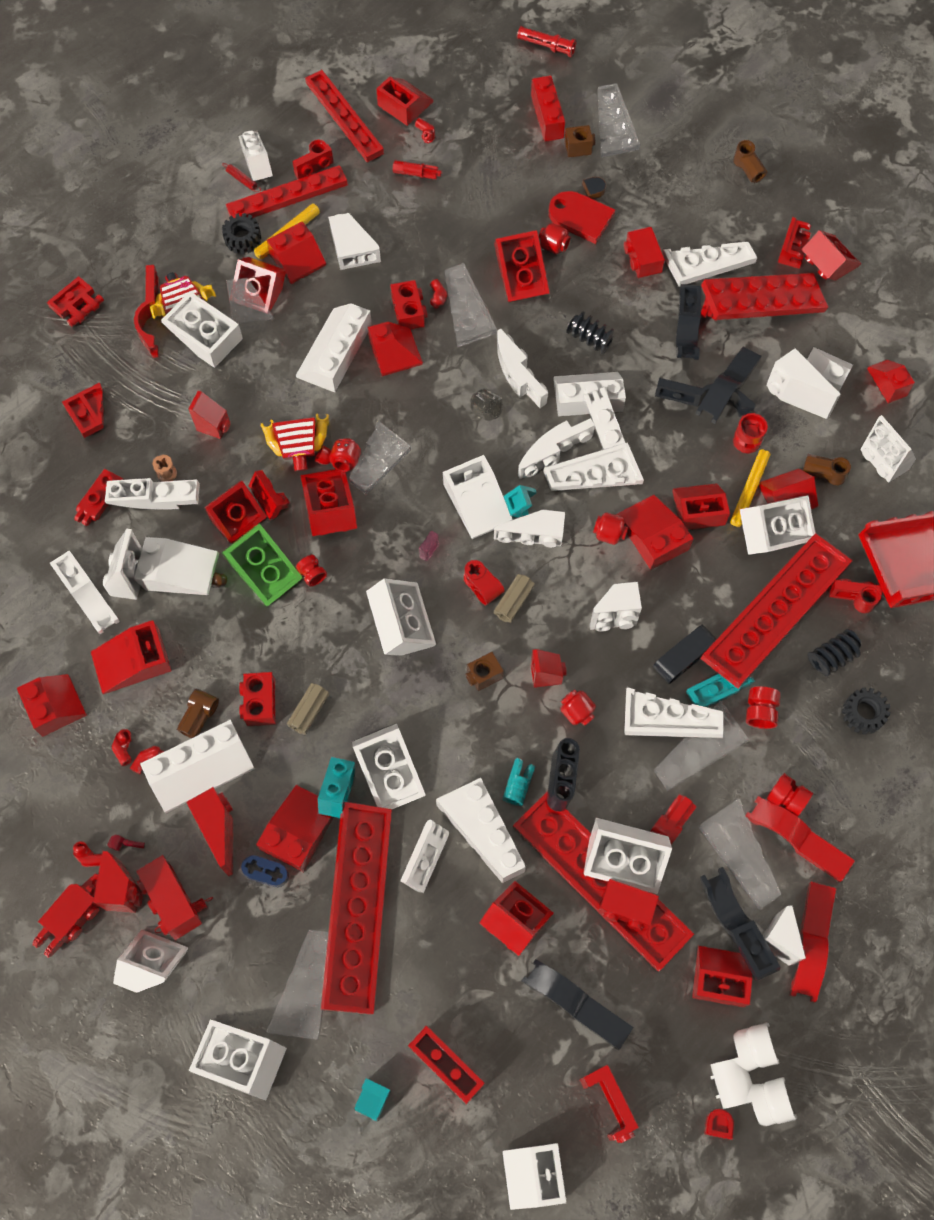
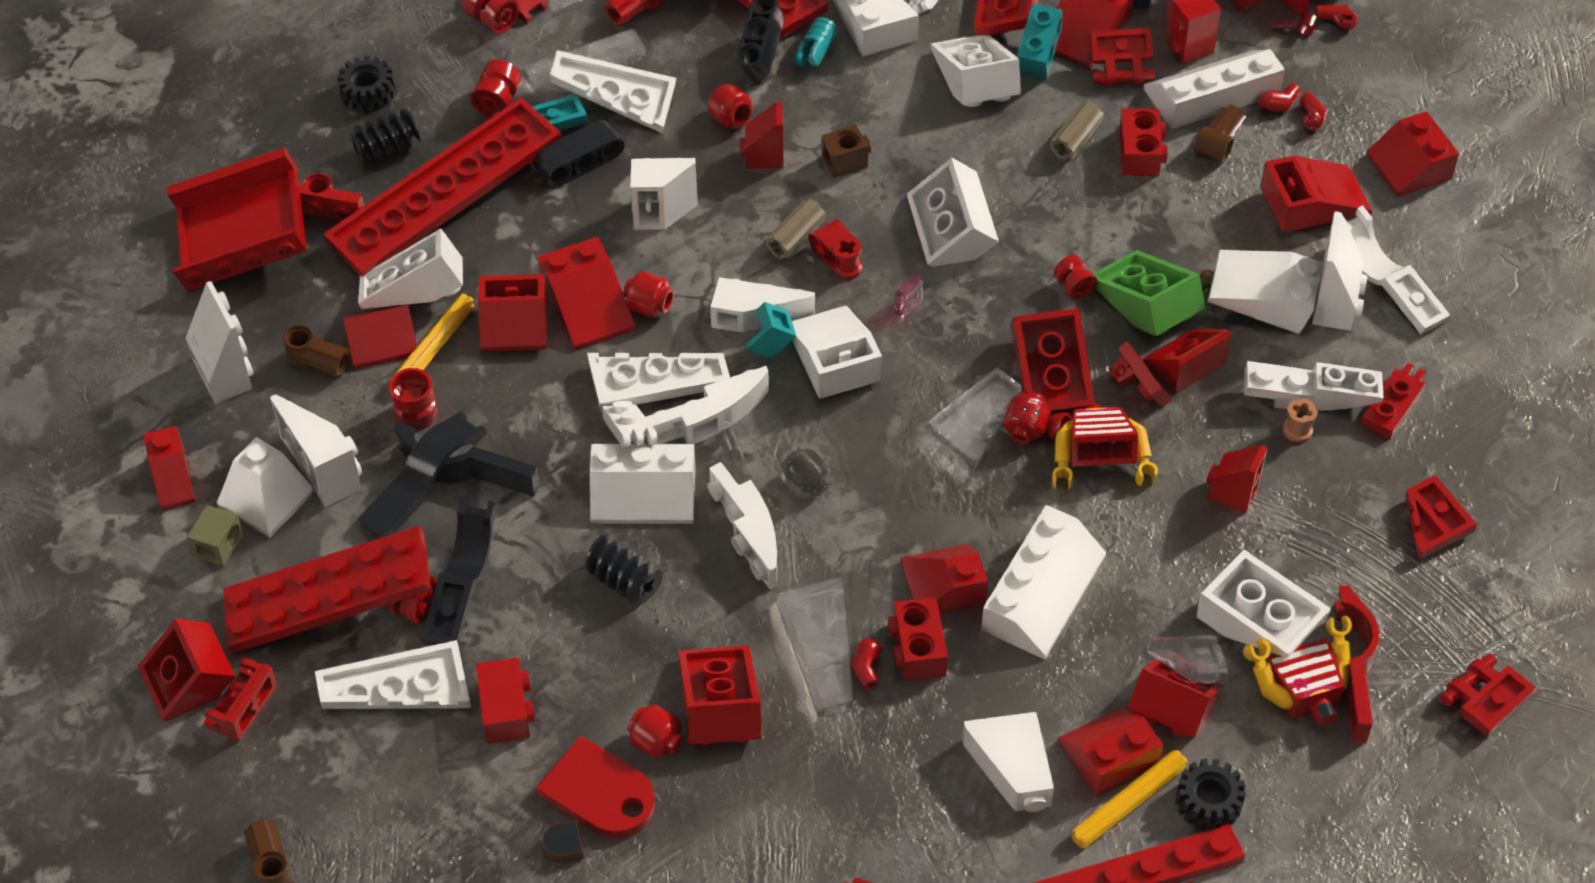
camera: 175 degrees left, 15 degrees down
none -> olive brick [187,505,244,566]
none -> red plate [1089,28,1155,86]

